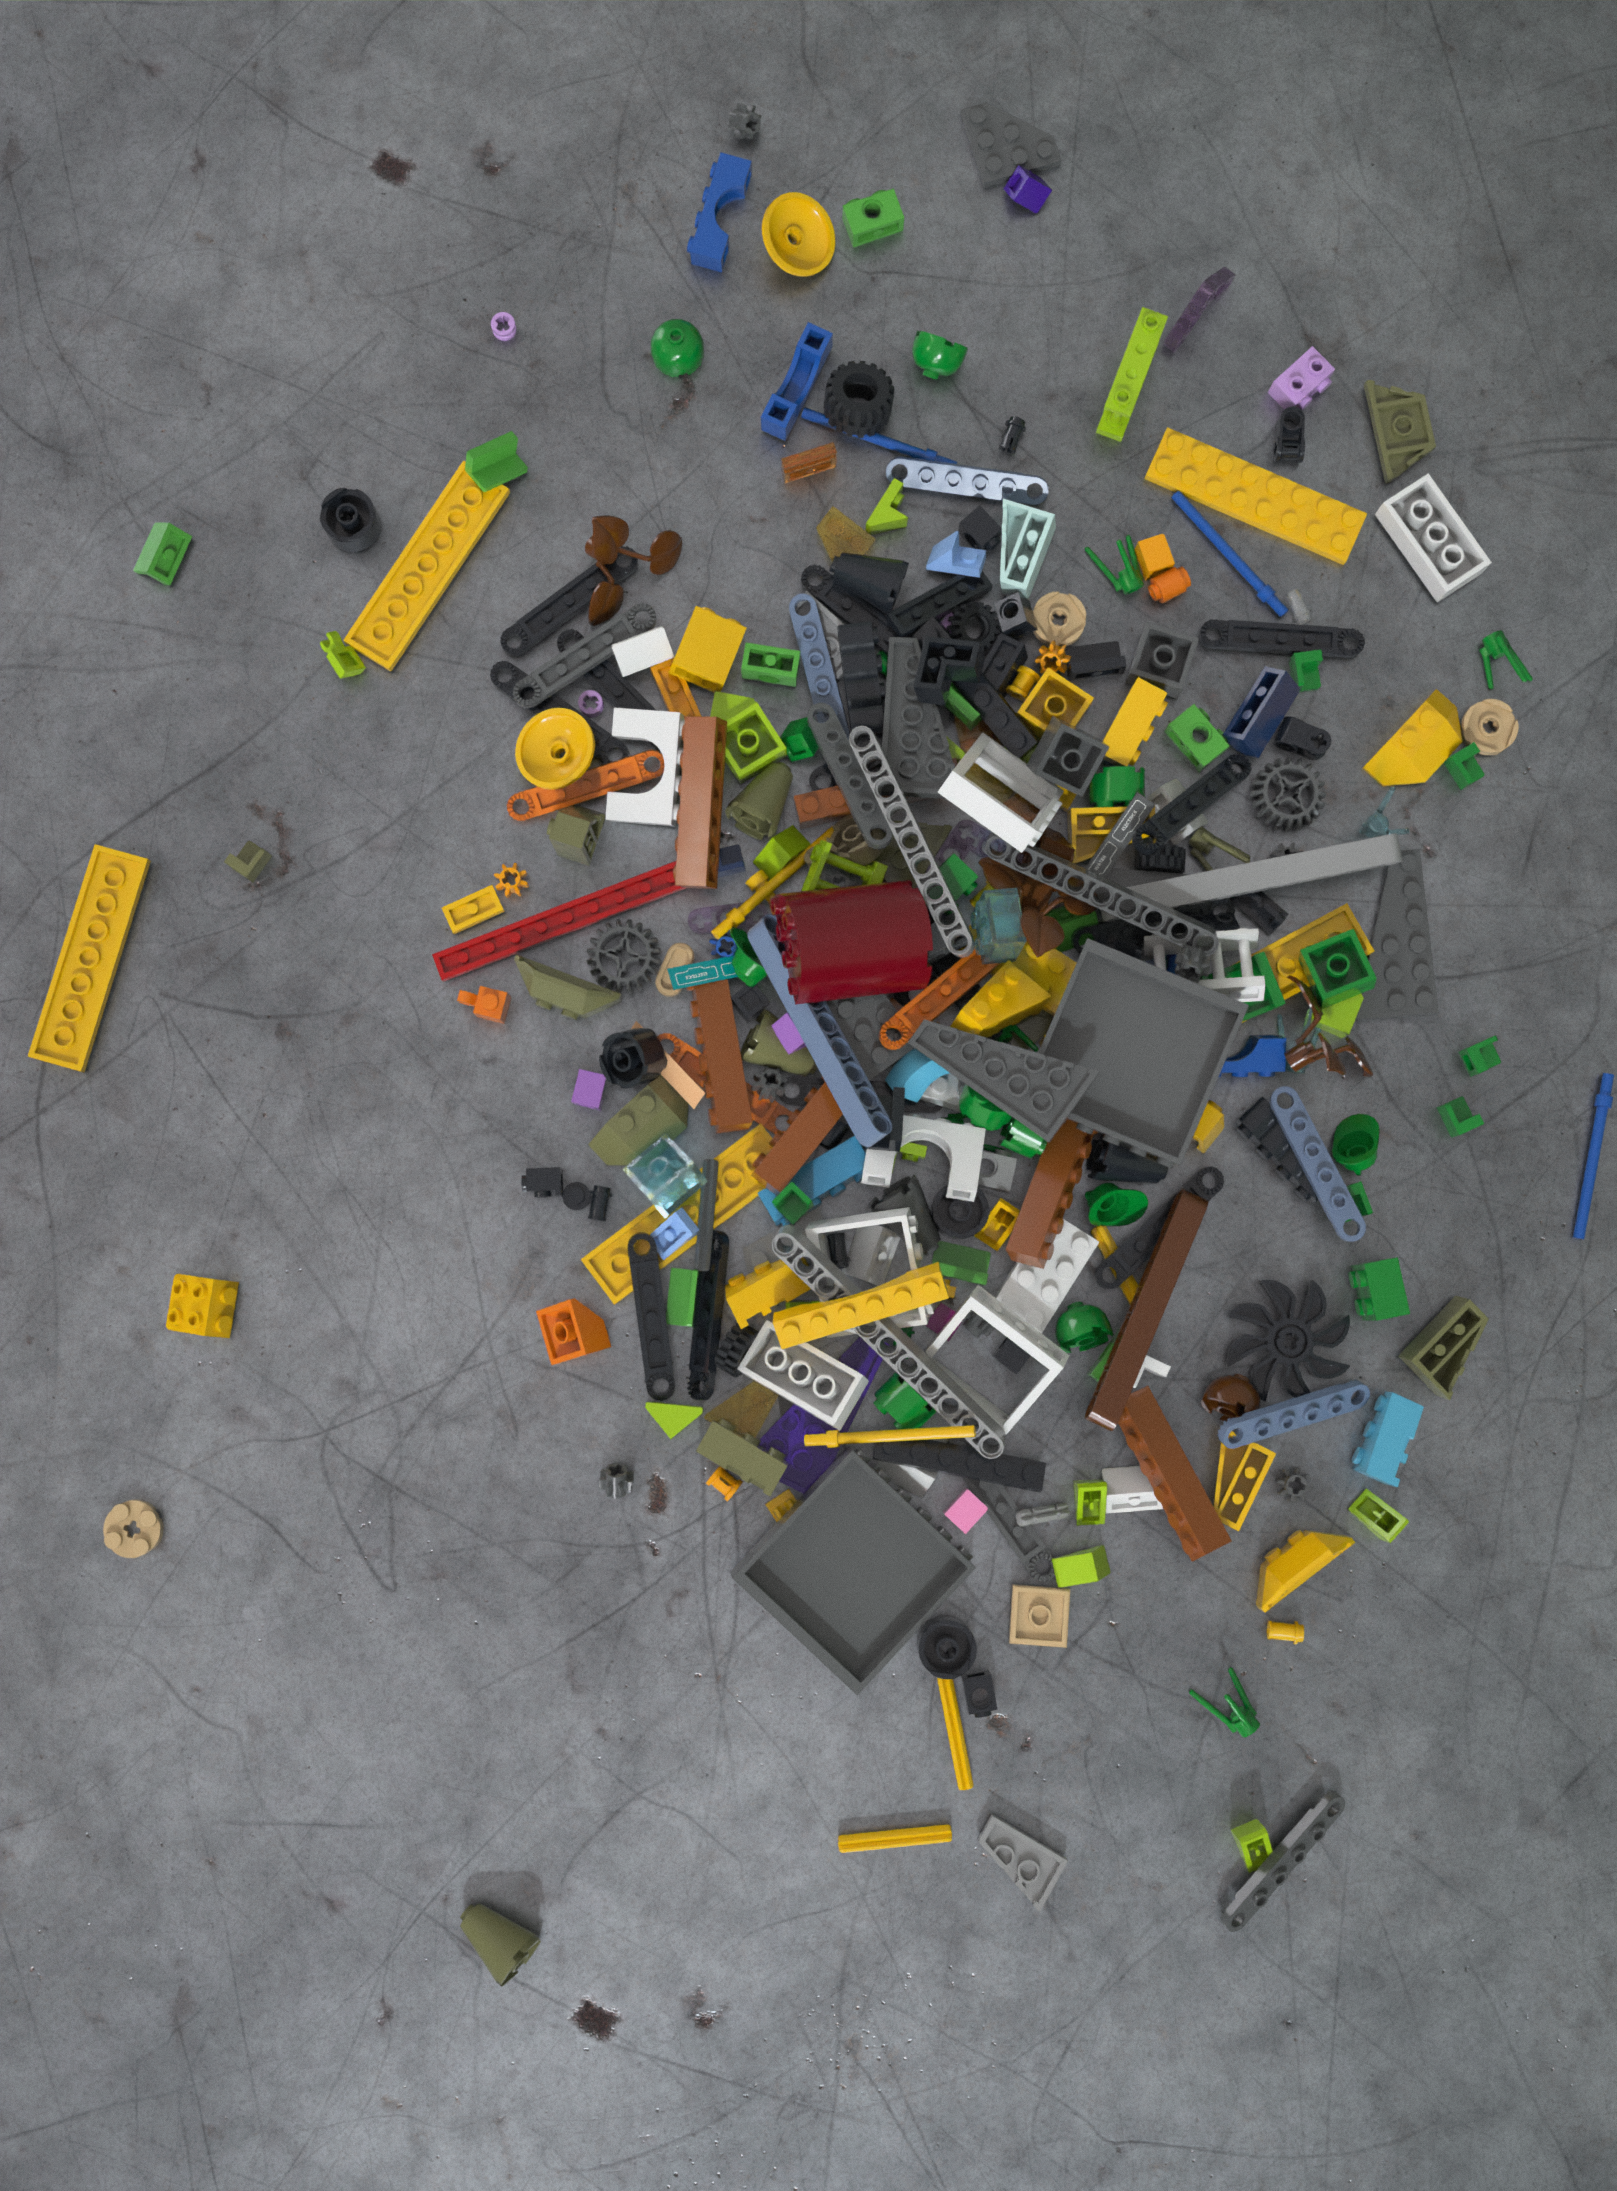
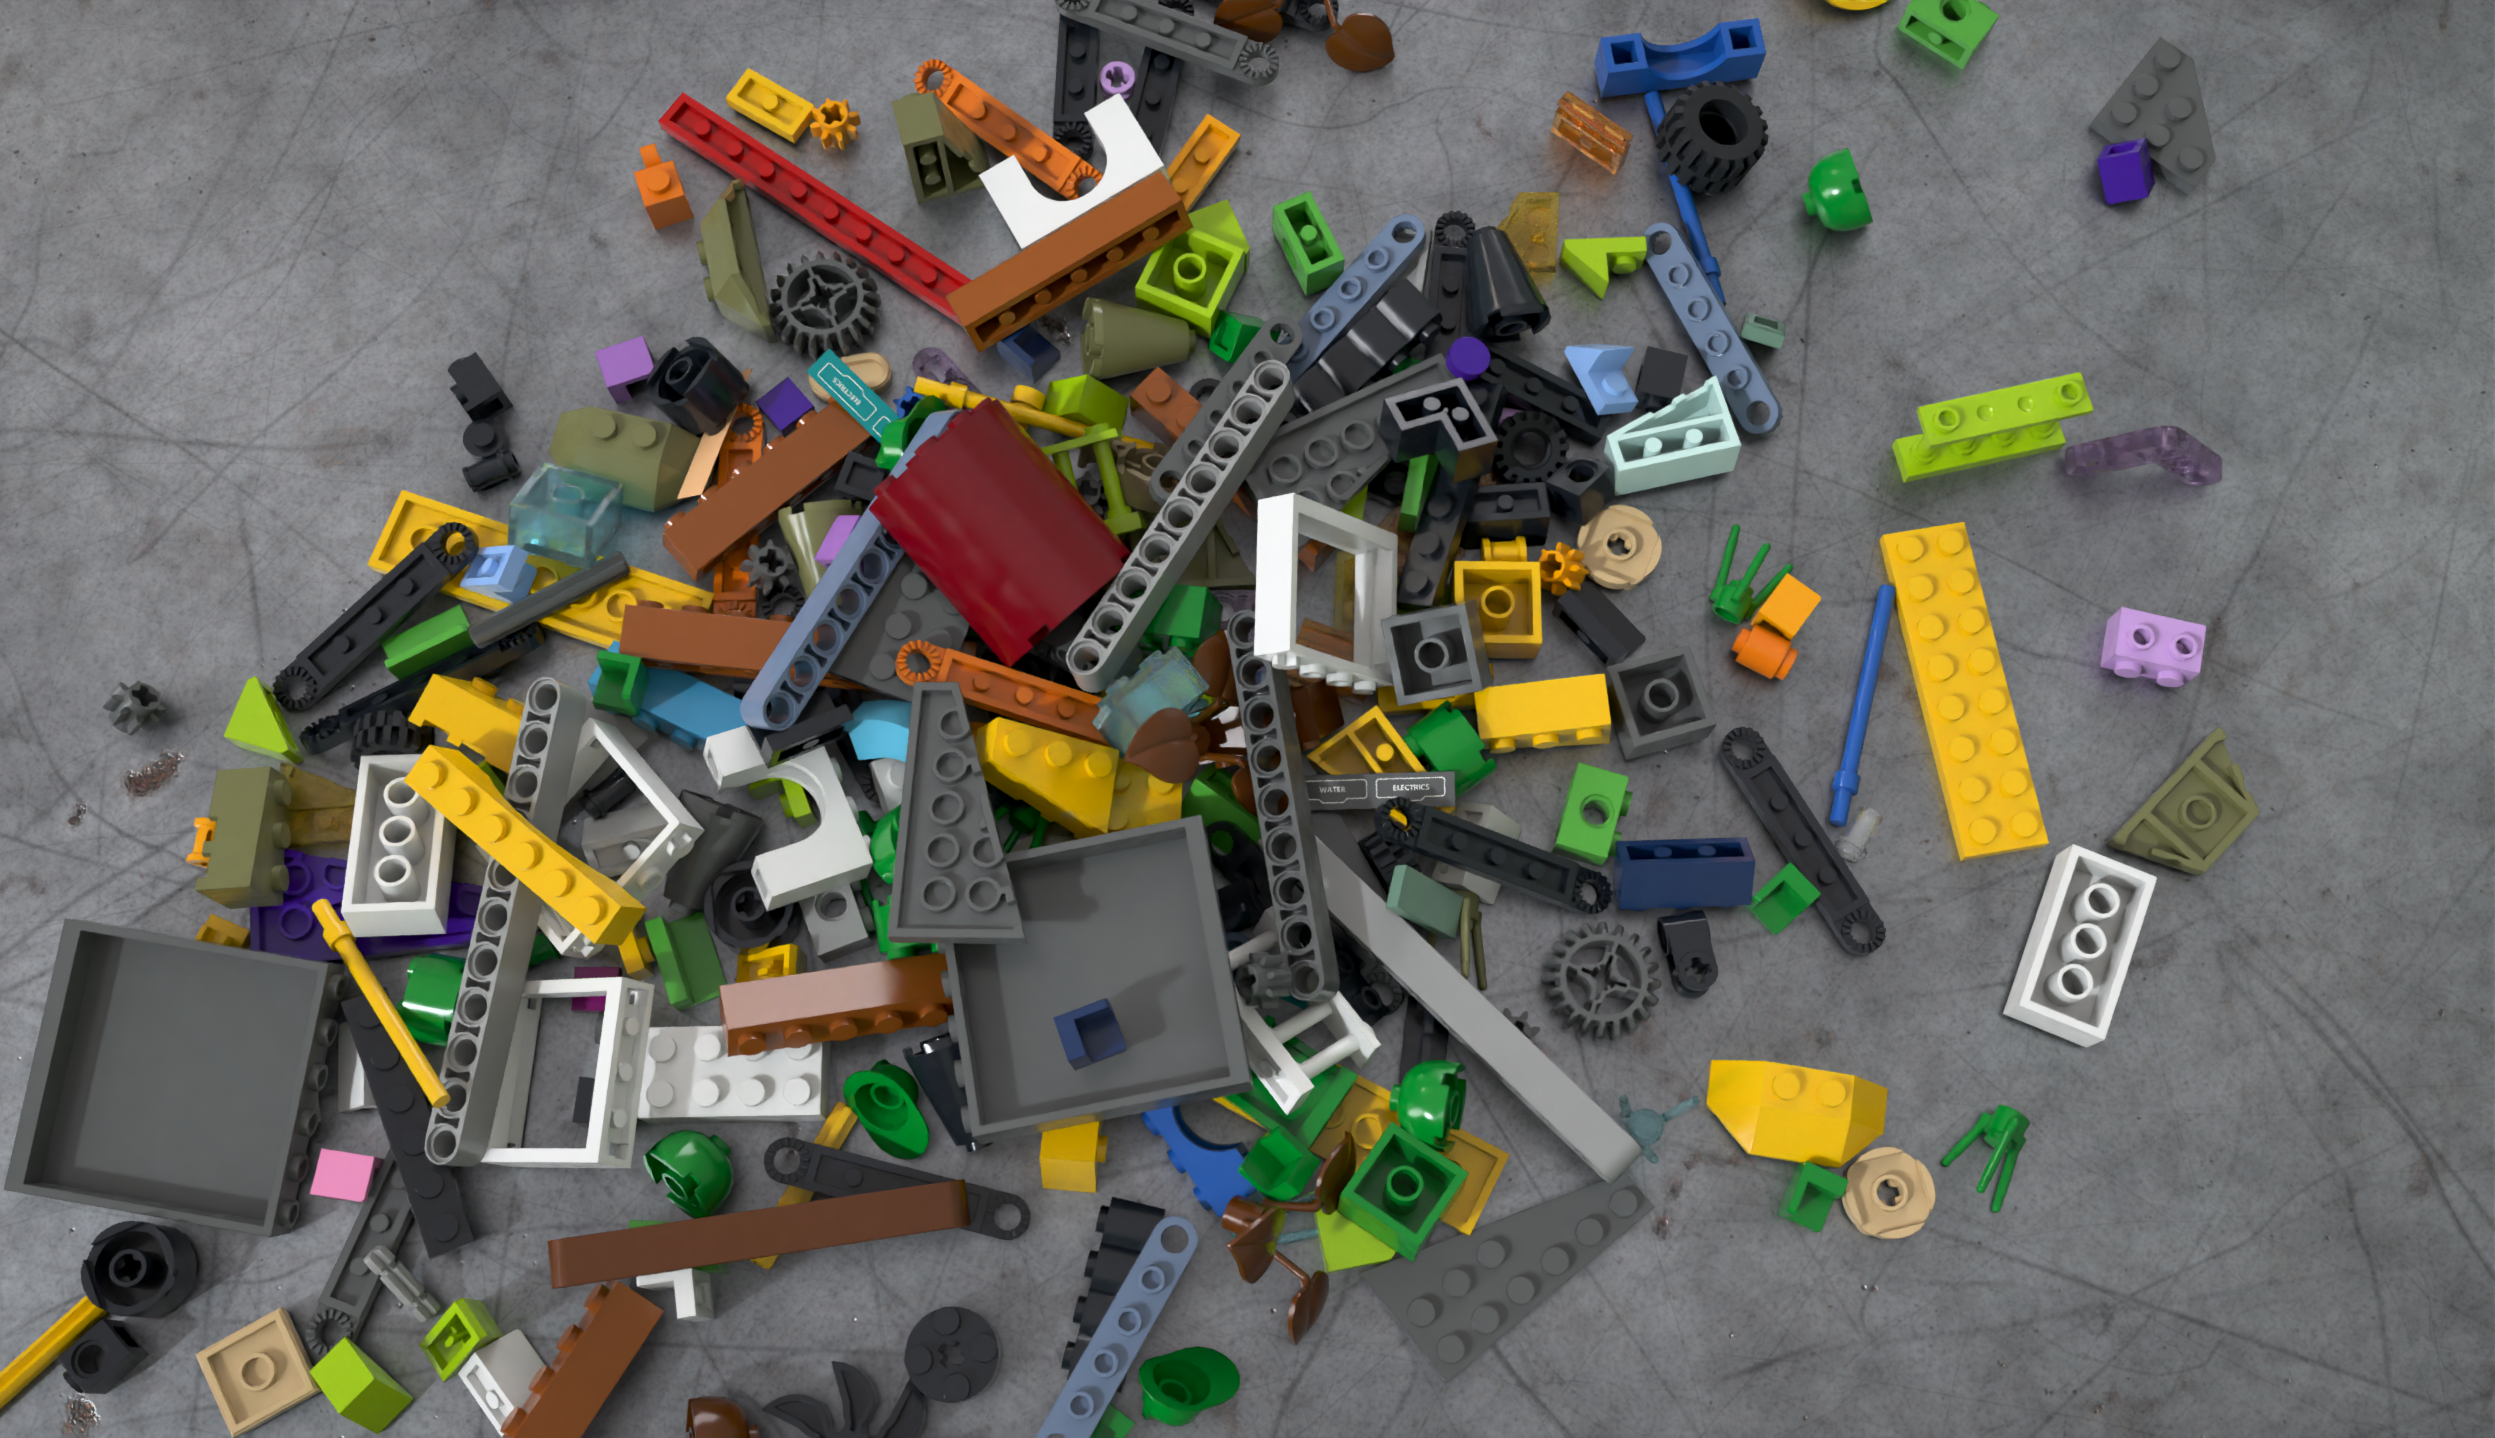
camera: 55 degrees right, 10 degrees down
yellow bracket [166,1274,239,1338] -> none
yellow dish [515,708,595,790] -> none
orange slope [536,1298,611,1365] -> none
white panel [612,626,674,677] -> none
yellow brick [669,606,747,693] -> none
black pin [999,416,1026,454] -> none
black piece [1273,406,1305,463] -> none
none -> dark purple tile [756,377,816,436]
none -> black brick [904,1307,1002,1403]
none -> dark blue panel [1053,998,1127,1071]
none -> green panel [1238,1125,1321,1202]
none -> sand green tile [1386,865,1464,940]
none -> green cylinder [1389,1060,1466,1154]
none -> dark purple tile [1446,337,1490,381]
none -> sand green tile [1741,312,1786,349]

